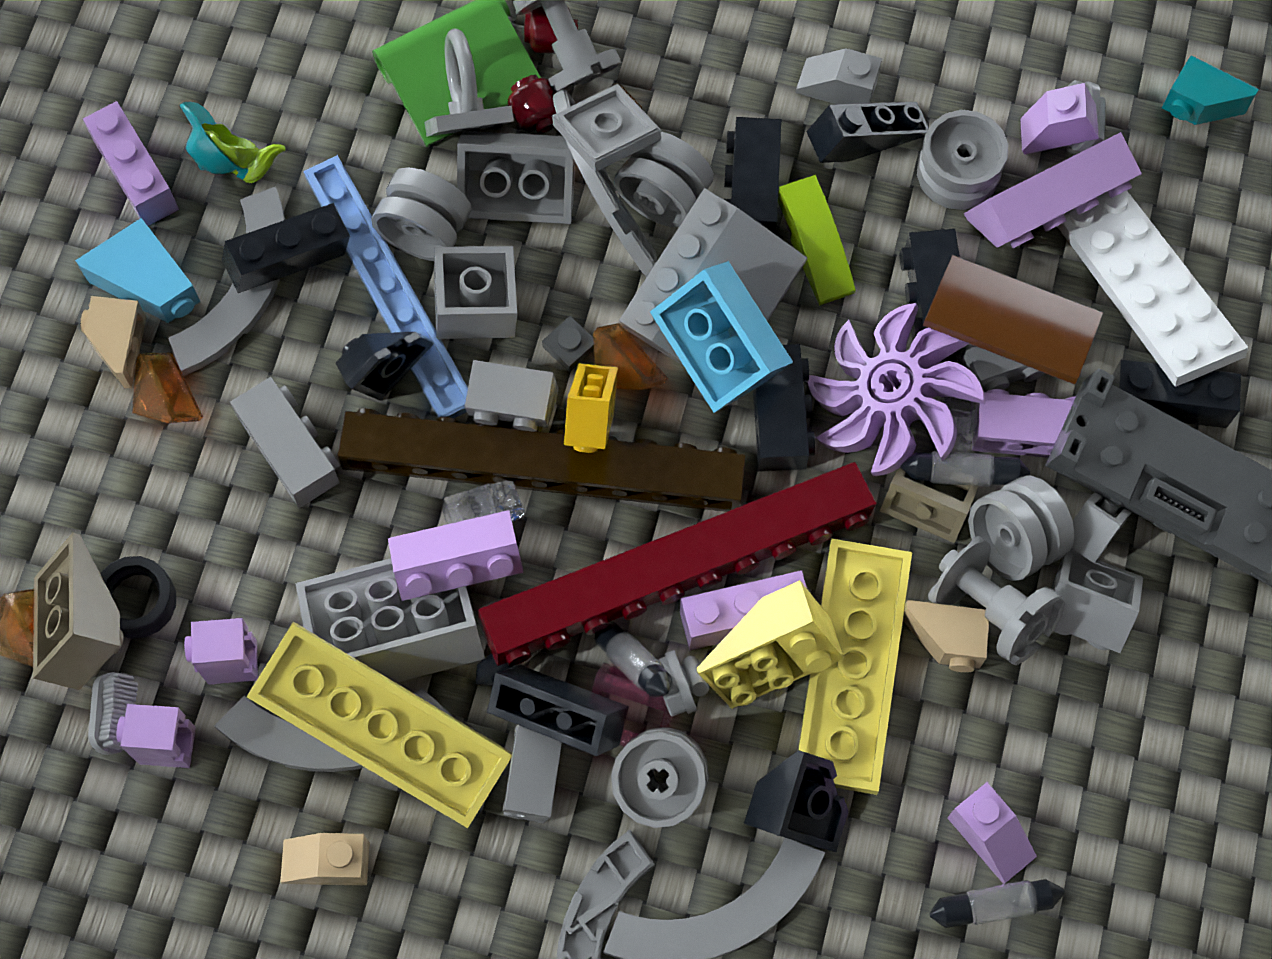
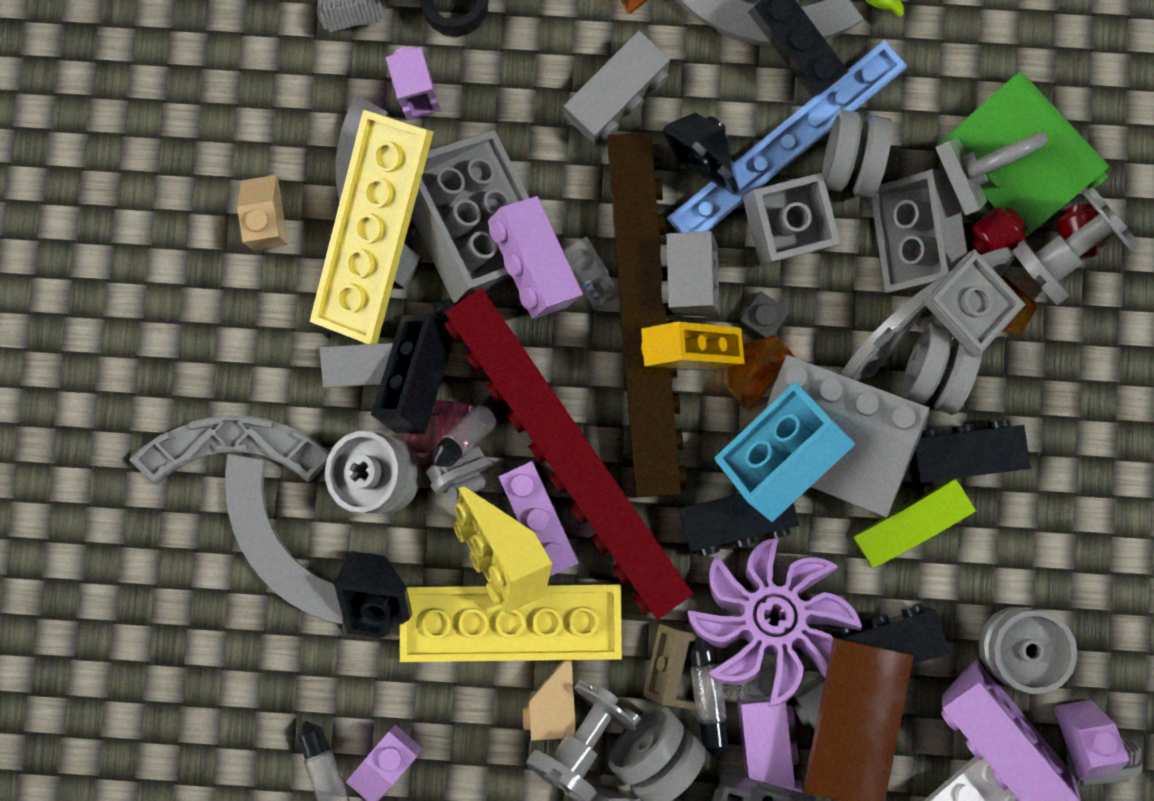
camera: 85 degrees right, 15 degrees up
lavender brick [116,704,196,768] -> none
light grey slope [796,48,882,104] -> none
black slope [806,102,929,163] -> none

